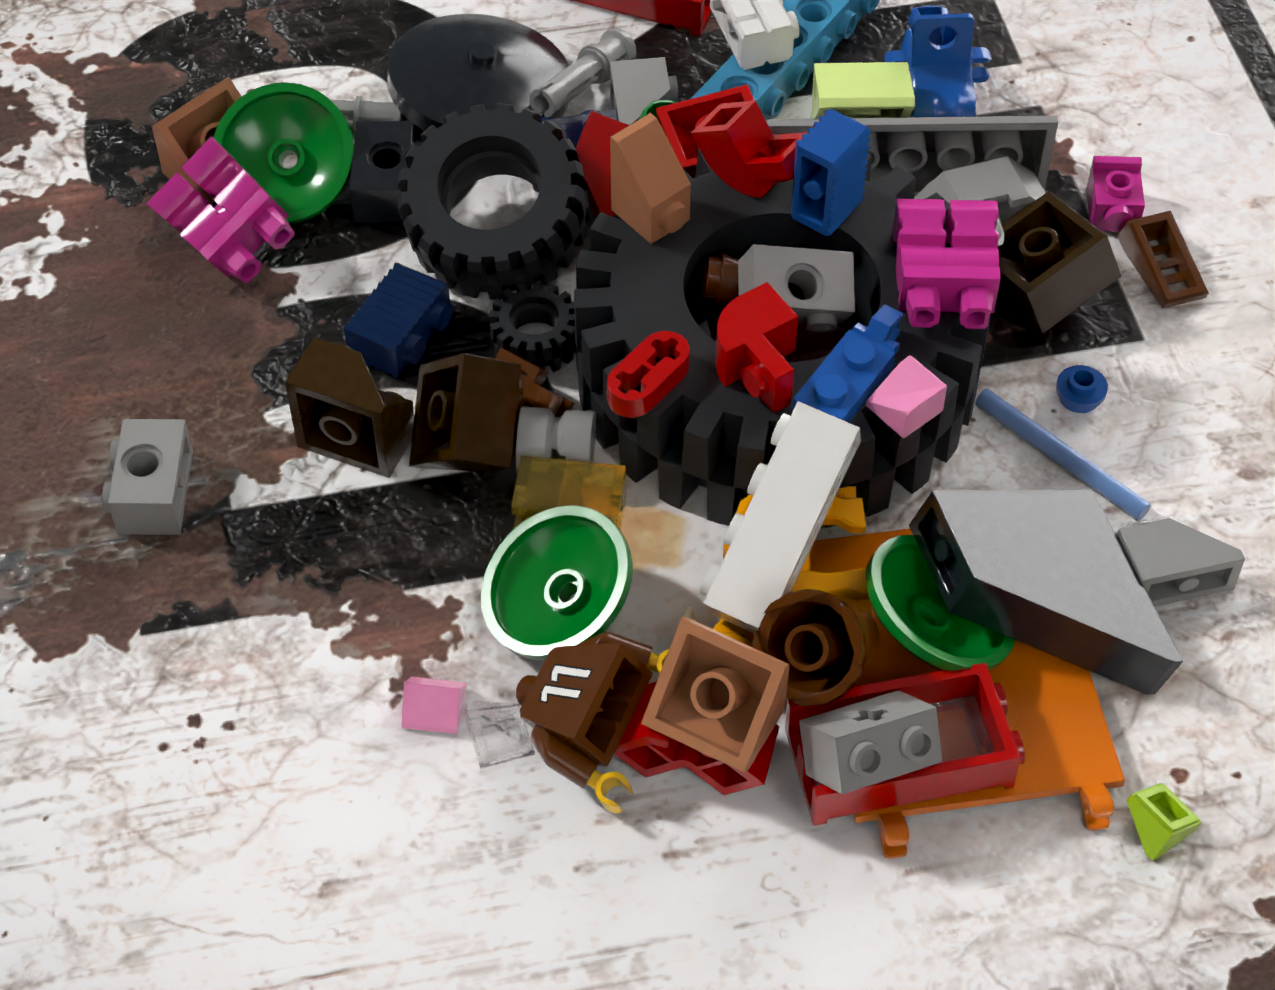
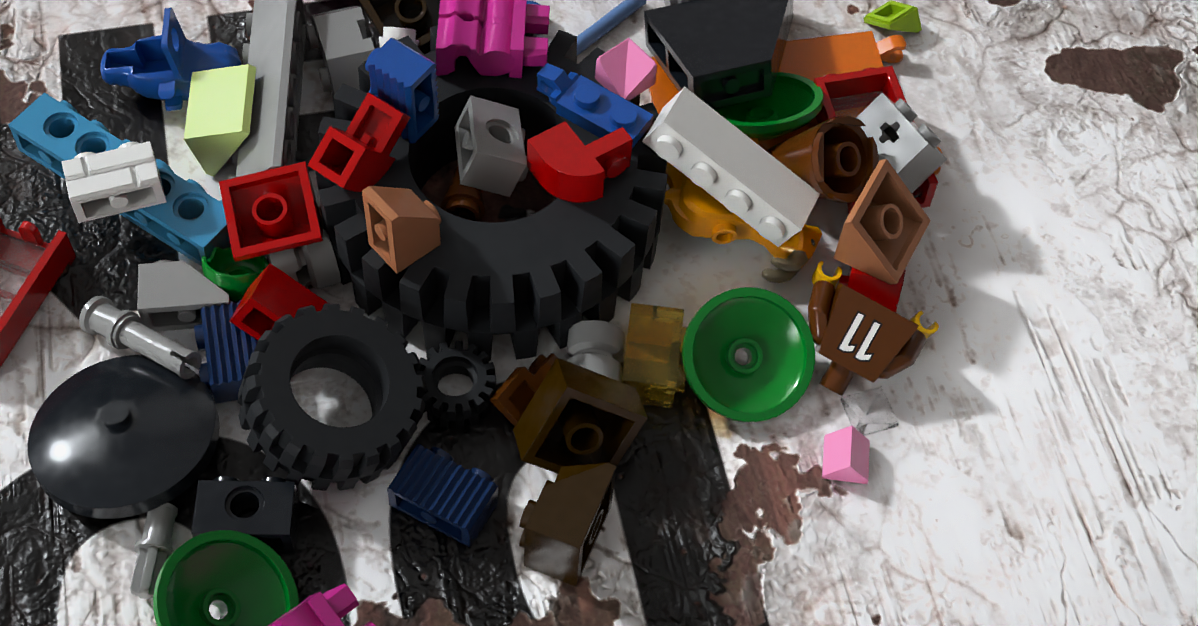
camera: 95 degrees left, 5 degrees up
red beam [607,331,690,418] -> none

